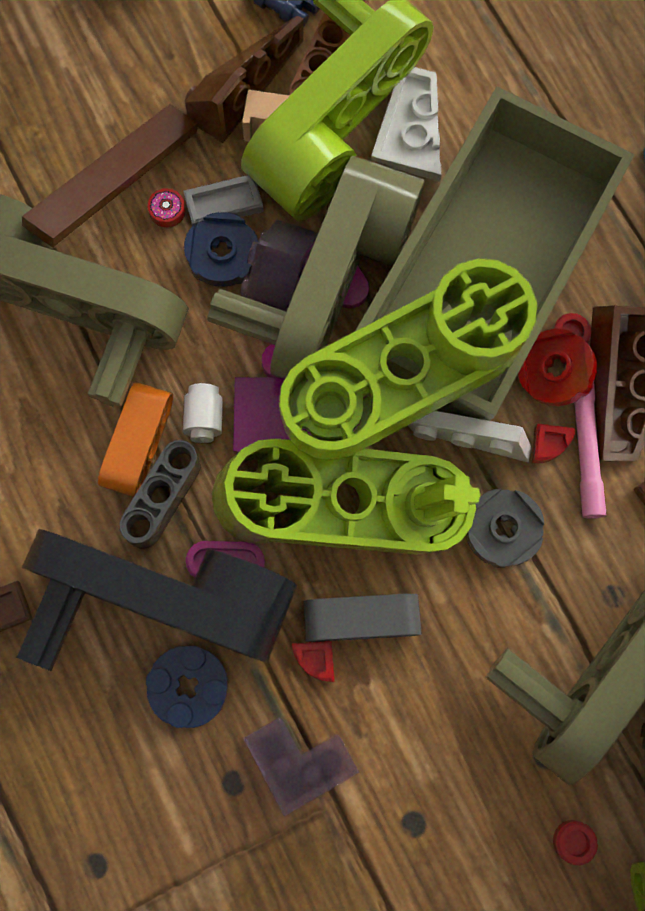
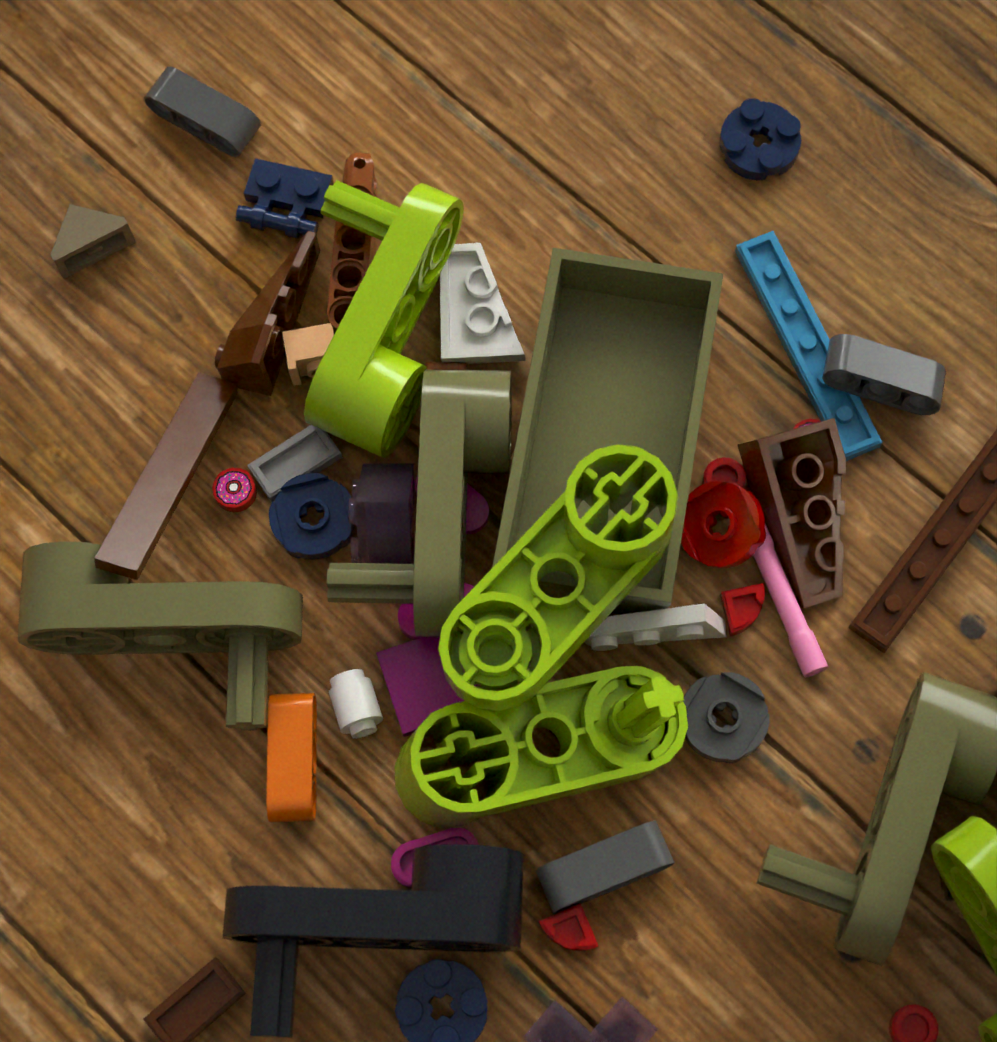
camera: 10 degrees left, 5 degrees down
dark grey beam [120,440,201,549] -> none

